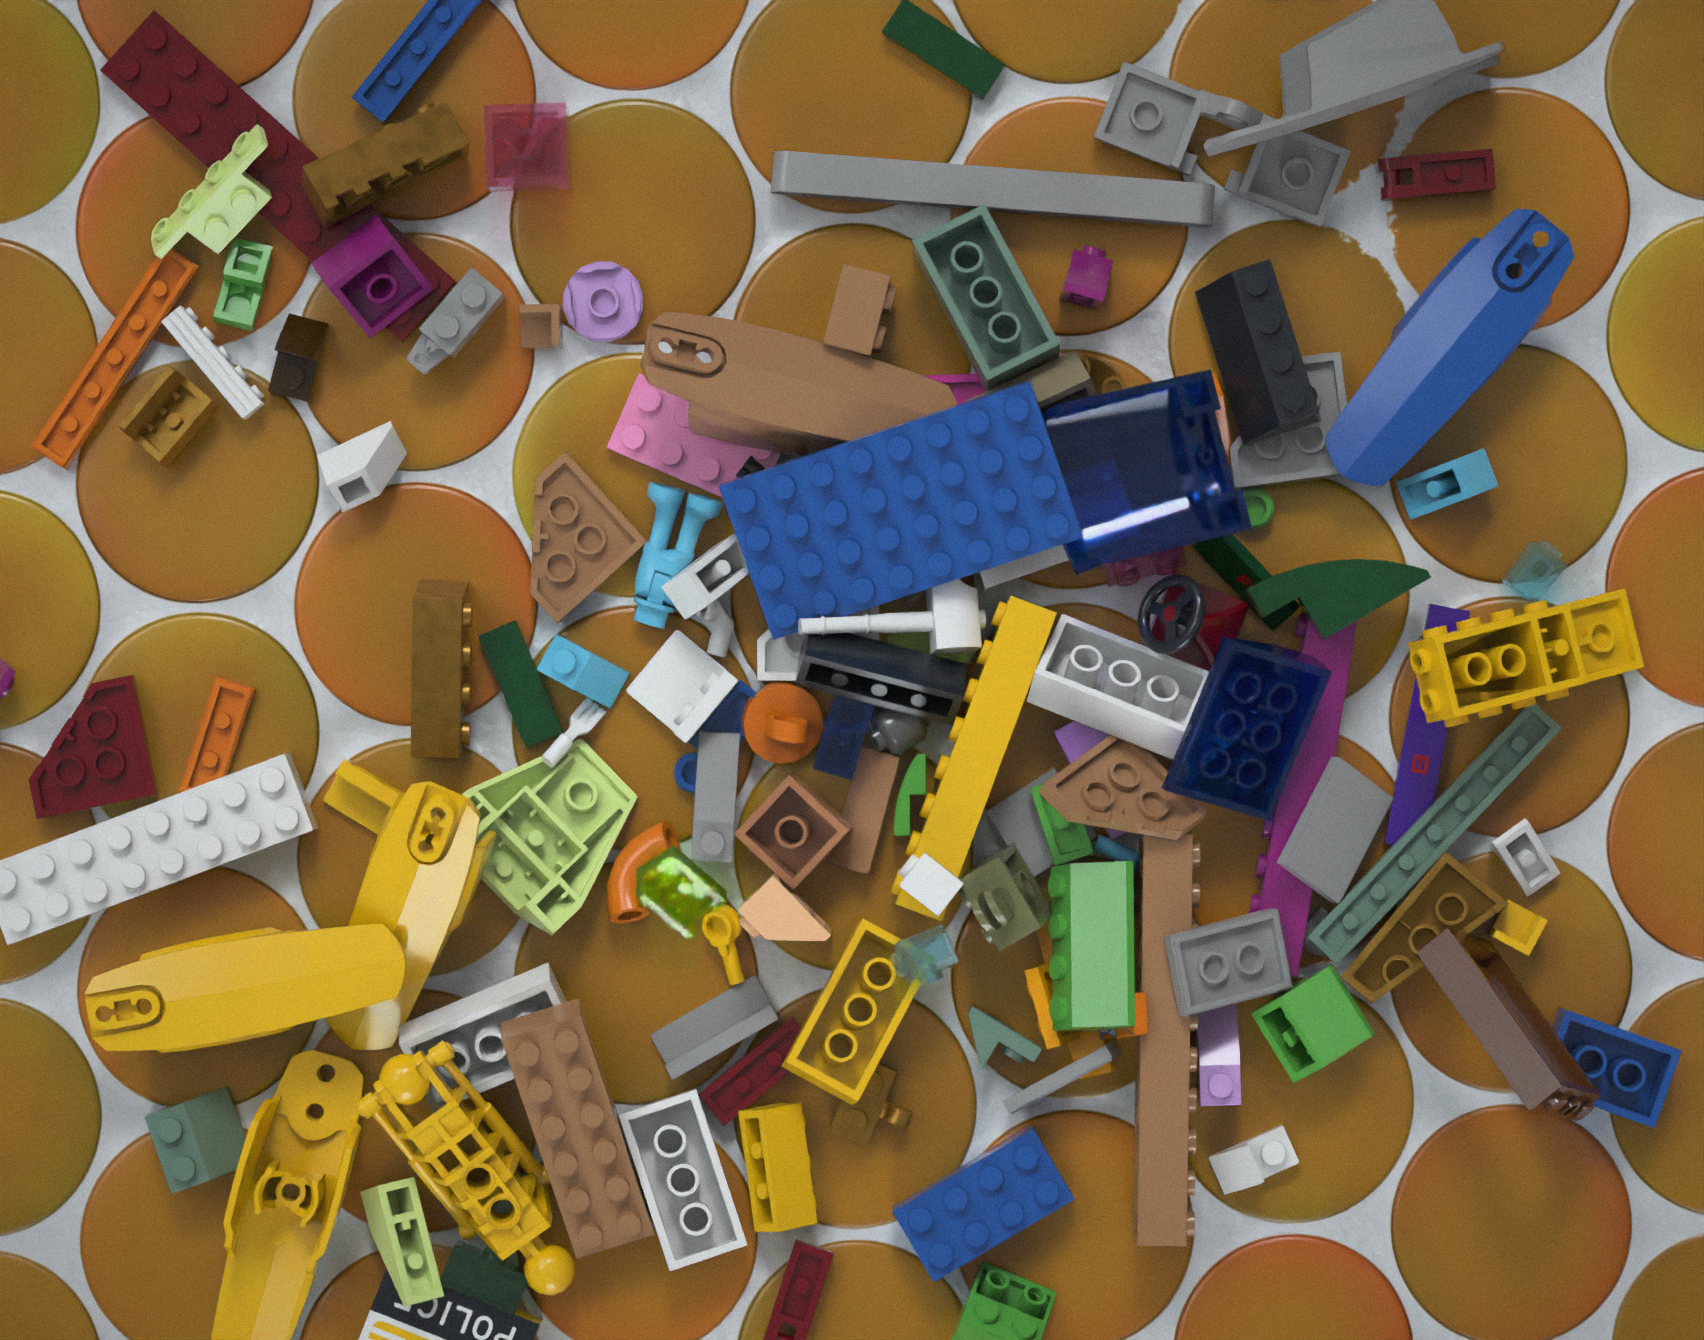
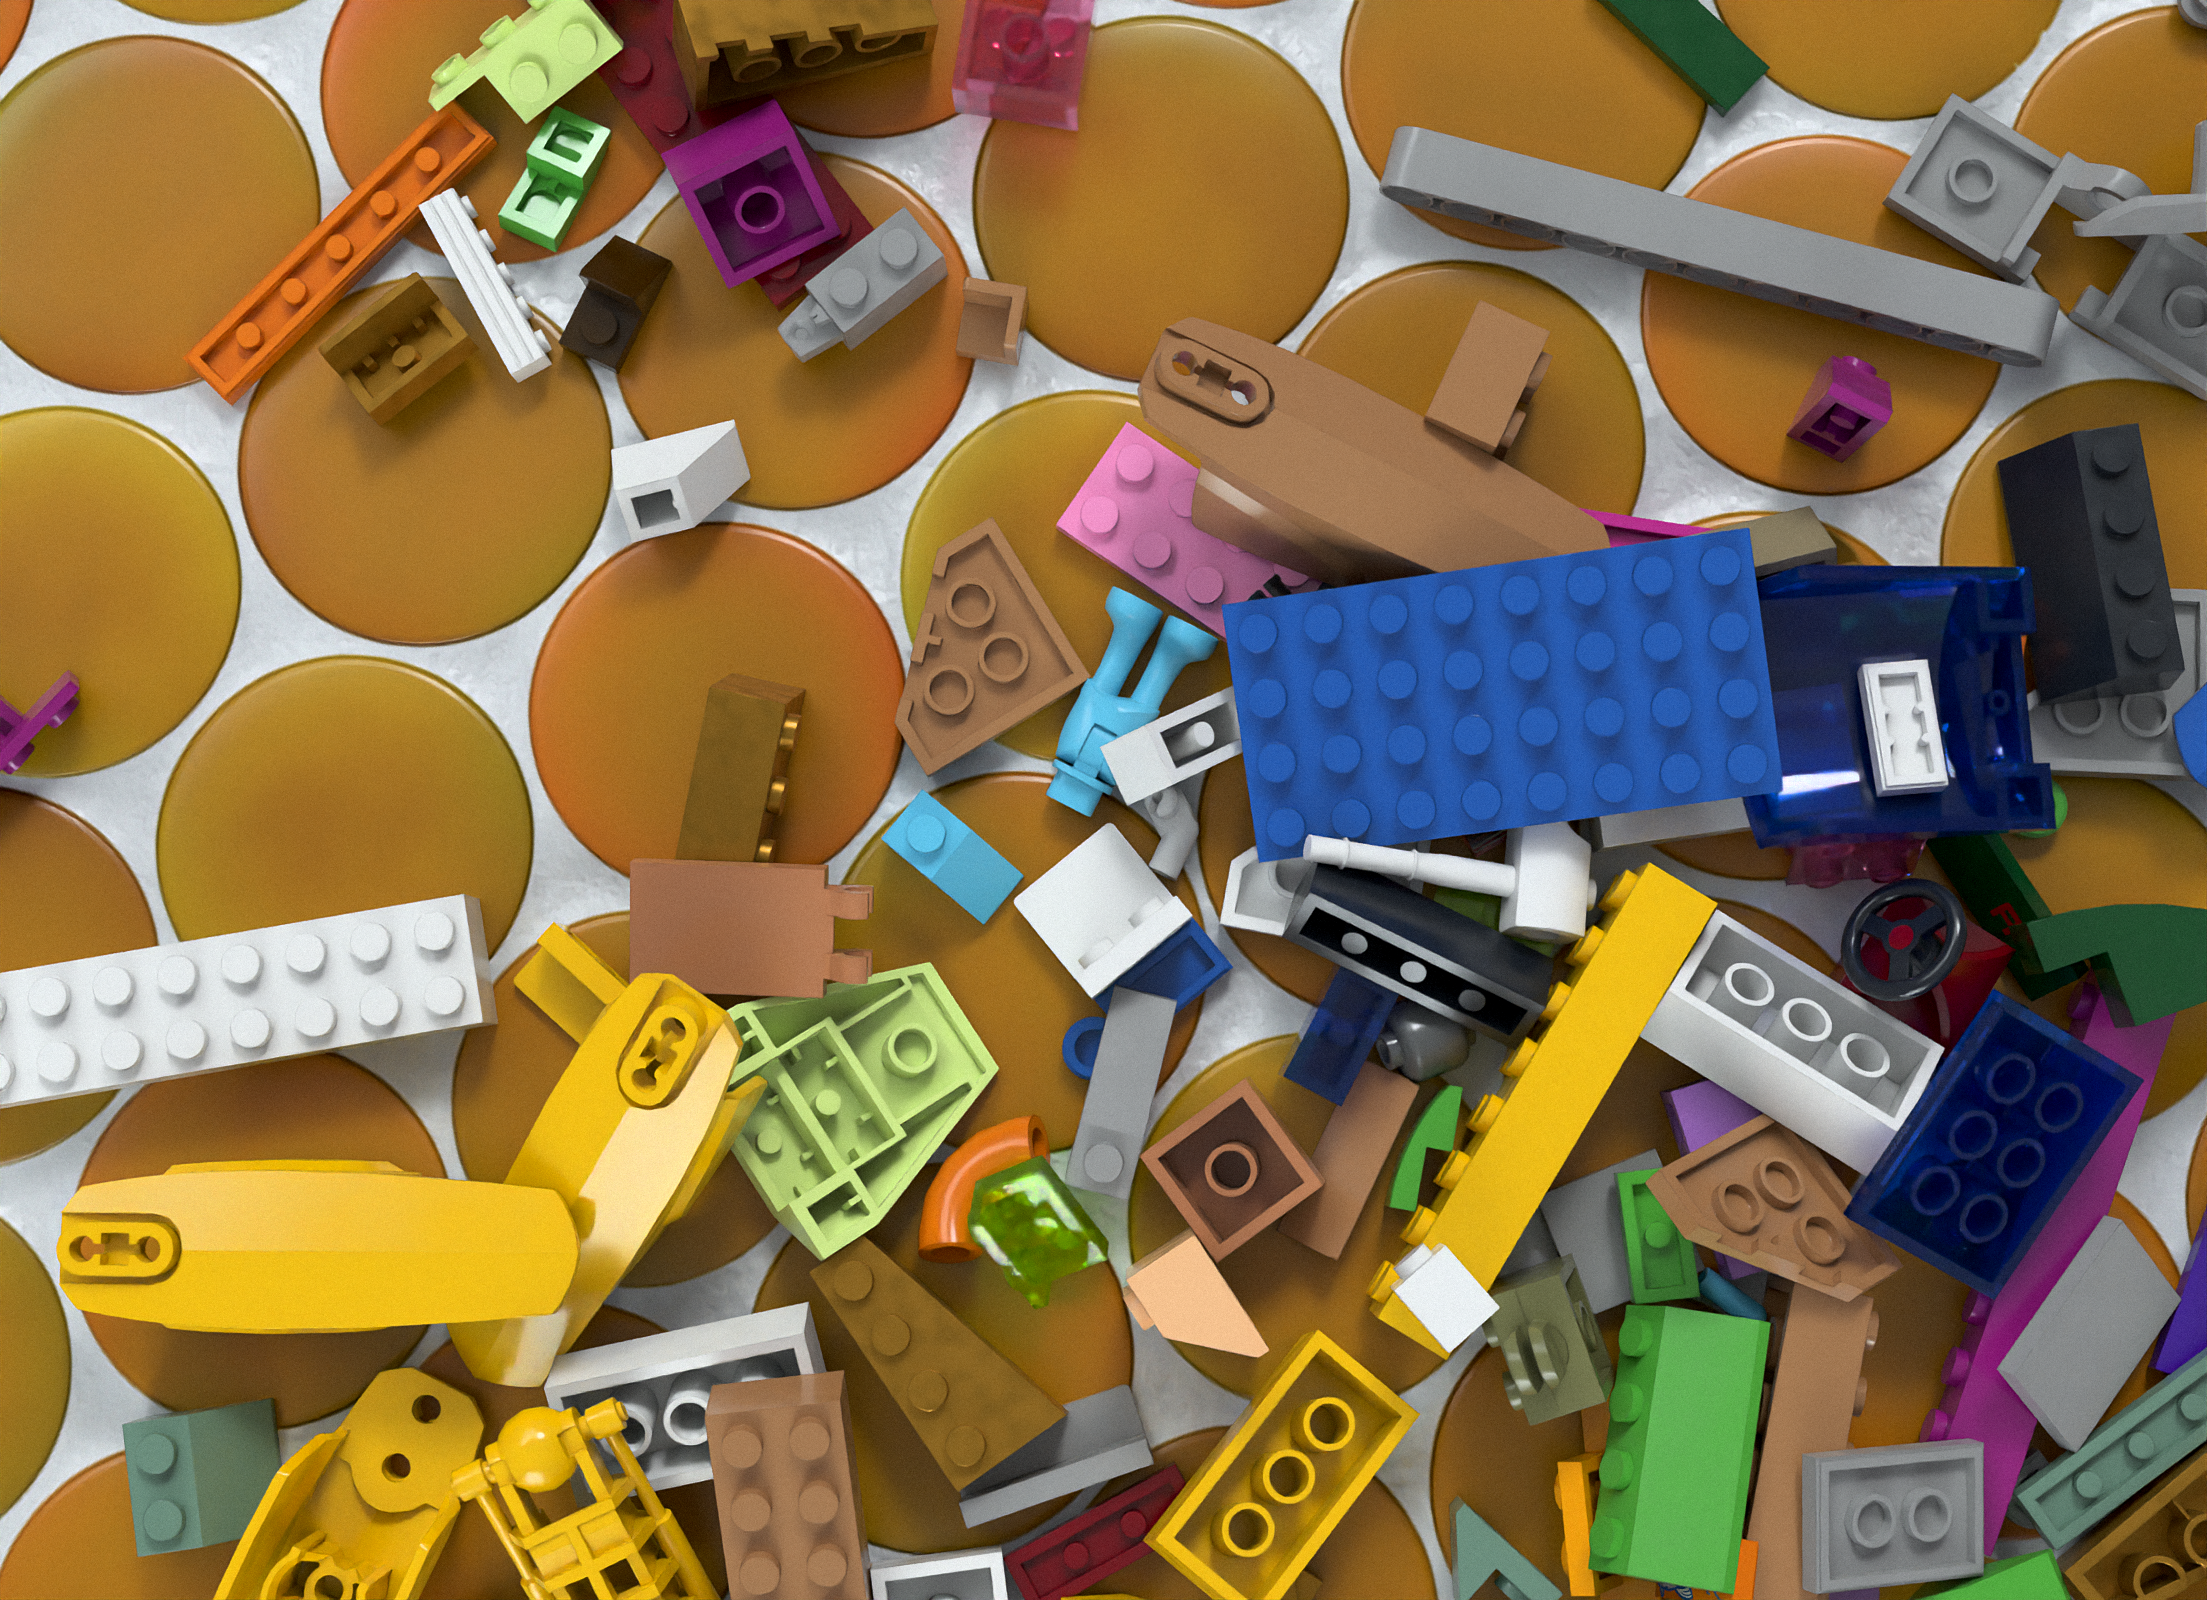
camera: 20 degrees right, 5 degrees down
dark red plate [29,675,158,819] -> none
orange tile [178,676,256,792] -> none
dark green tile [478,620,564,748] -> none
white piece [541,697,606,768] -> none
lavender tile [563,261,644,342] -> none
yellow plate [702,904,745,985] -> none
orange tile [741,681,823,764] -> none
clear light blue brick [891,924,959,987] -> none
sand green brick [912,204,1060,391] -> none
none -> nougat tile [629,858,874,998]
none -> pearl gold wedge [809,1235,1069,1493]
none -> white plate [1857,659,1949,797]

